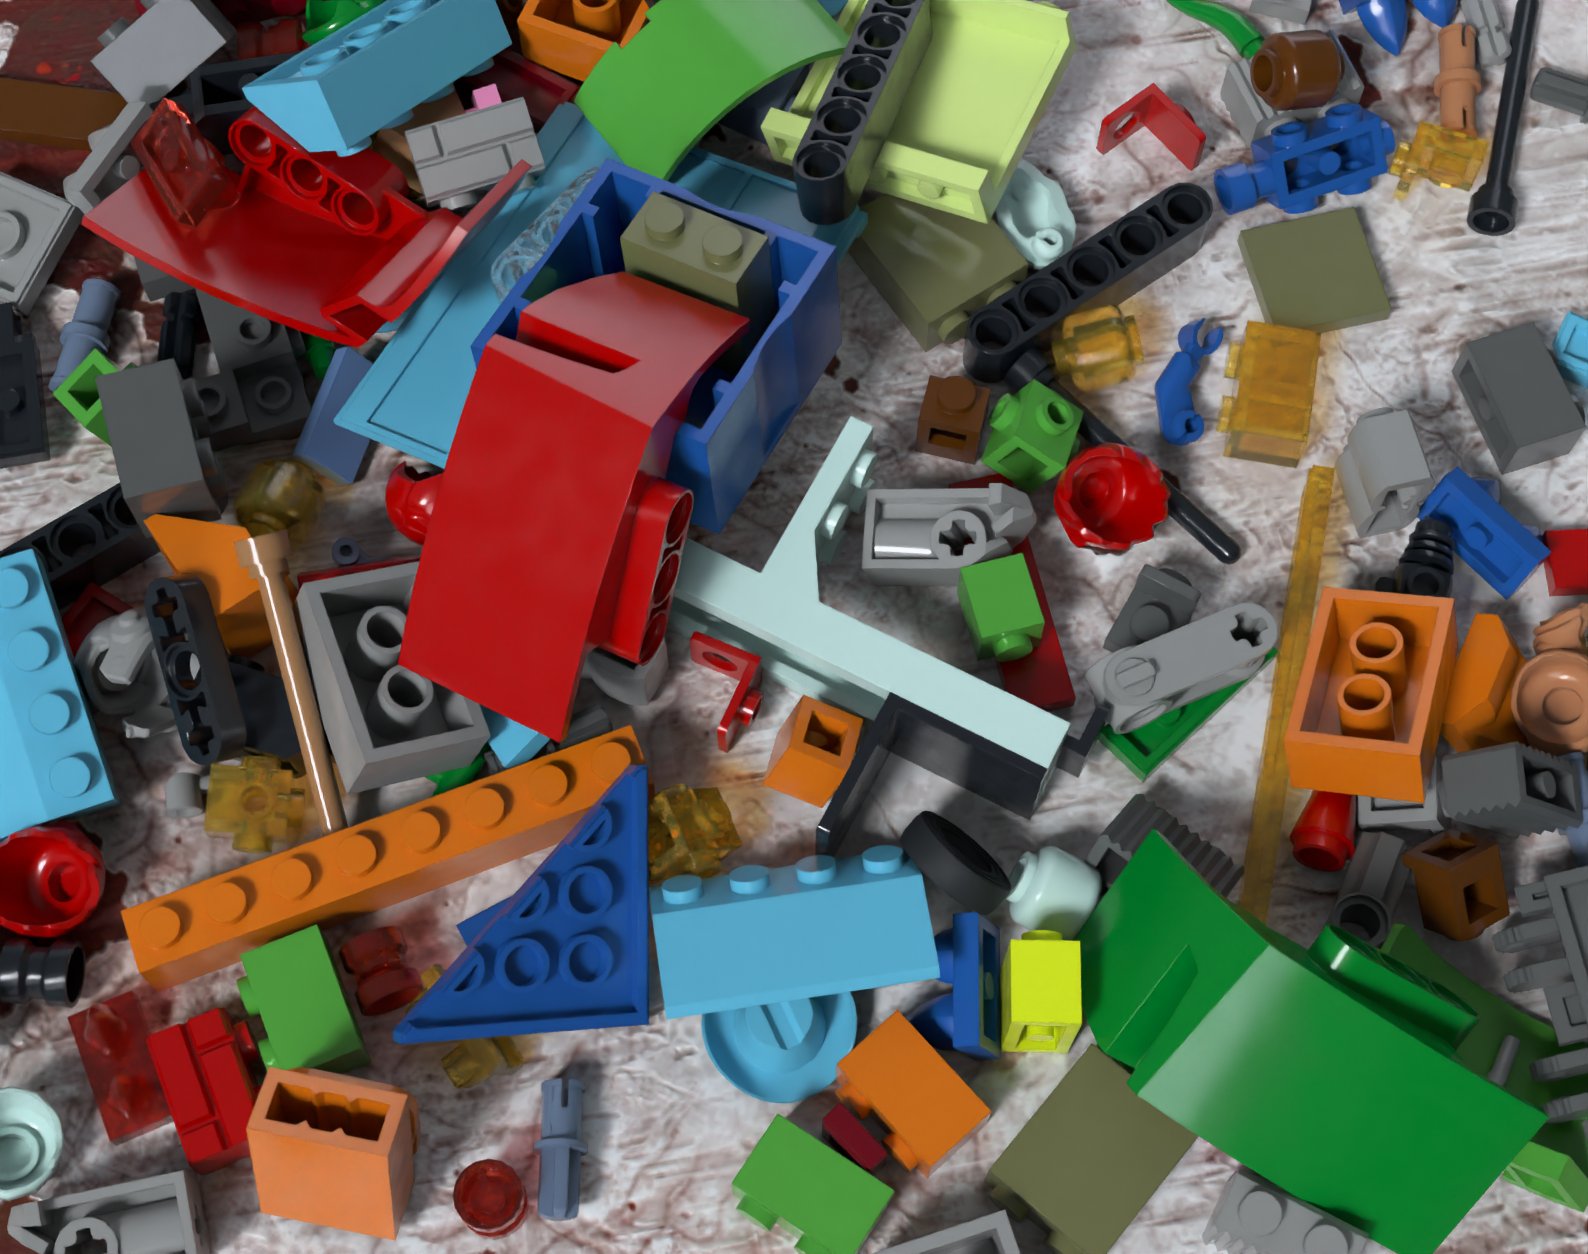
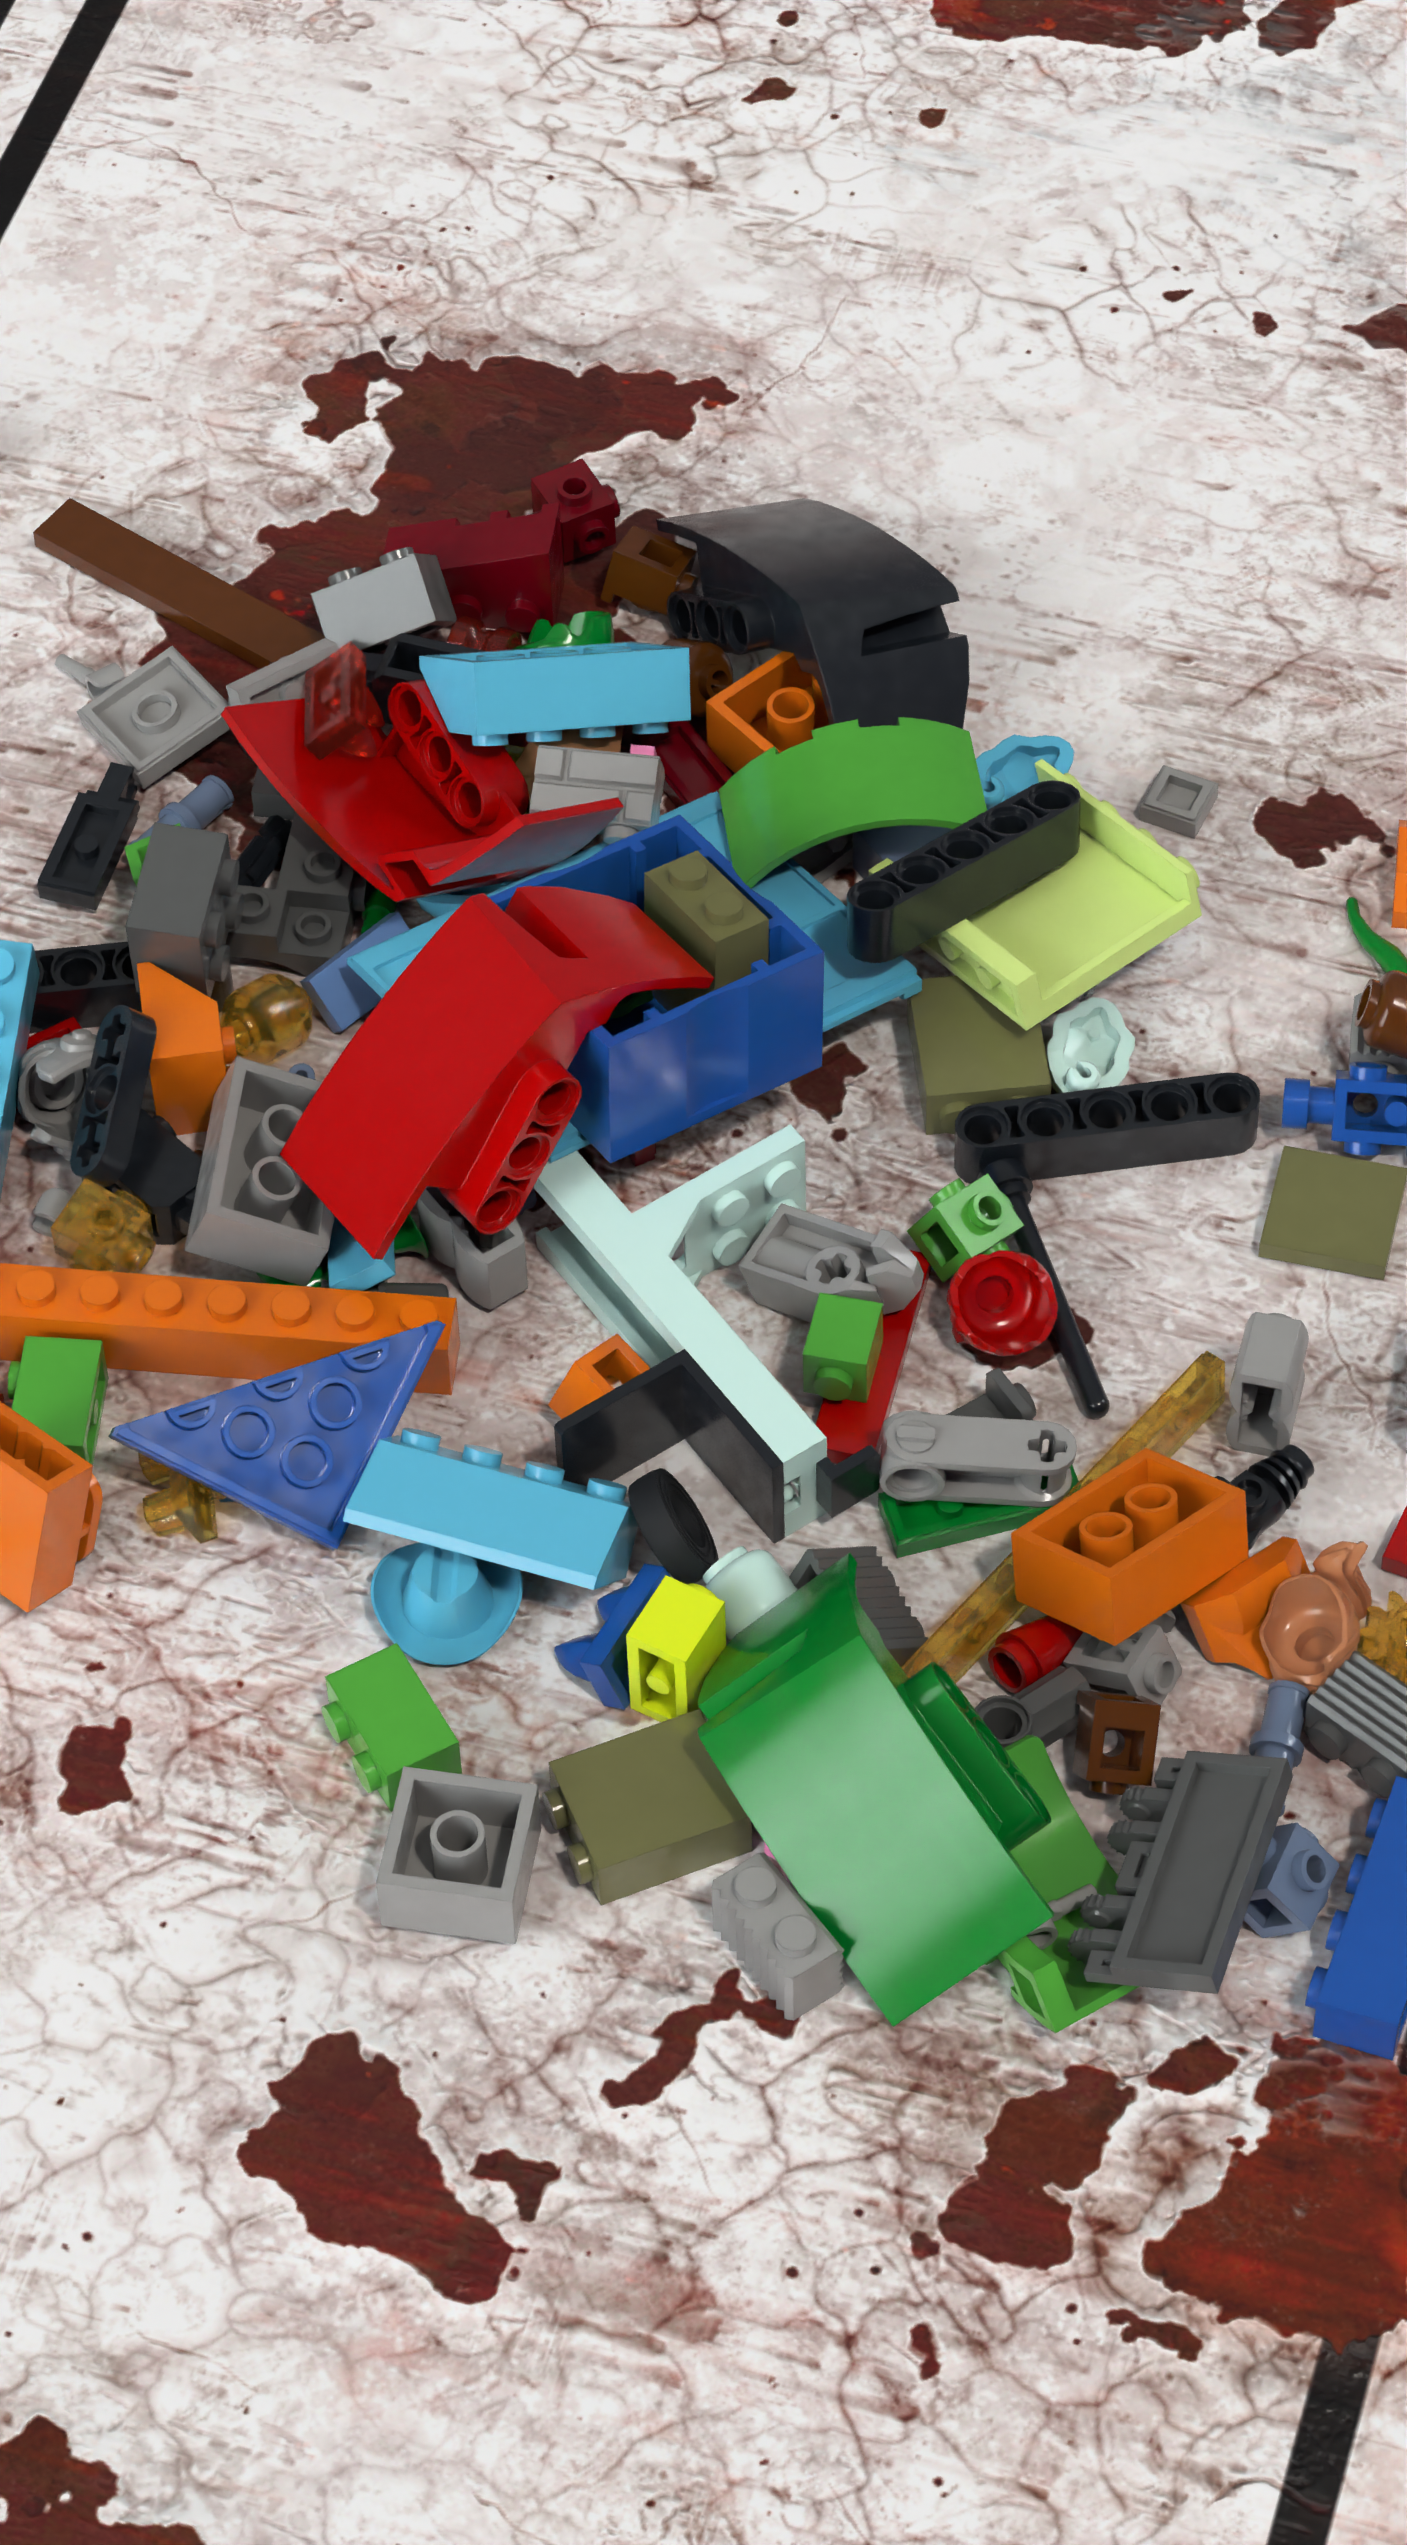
camera: 30 degrees right, 15 degrees down
medium nougat piece [233,530,348,837] -> none
clear red wheel [338,926,425,1017] -> none
clear red wheel [453,1159,529,1240] -> none
sand blue axle [533,1078,588,1221] -> none
clear yellow brick [648,783,743,882] -> none
red bracket [690,631,764,753] -> none
dark red tile [822,1102,888,1176] -> none
orange brick [835,1009,992,1179] -> none
reddish brown brick [915,375,991,465] -> none
clear yellow head [1051,305,1145,392] -> none
red bracket [1096,83,1206,171] -> none
blue arm [1154,318,1223,446] -> none
clear yellow brick [1216,320,1321,468] -> none
blue tile [1417,466,1551,600] -> none
dark grey brick [1438,741,1583,839] -> none

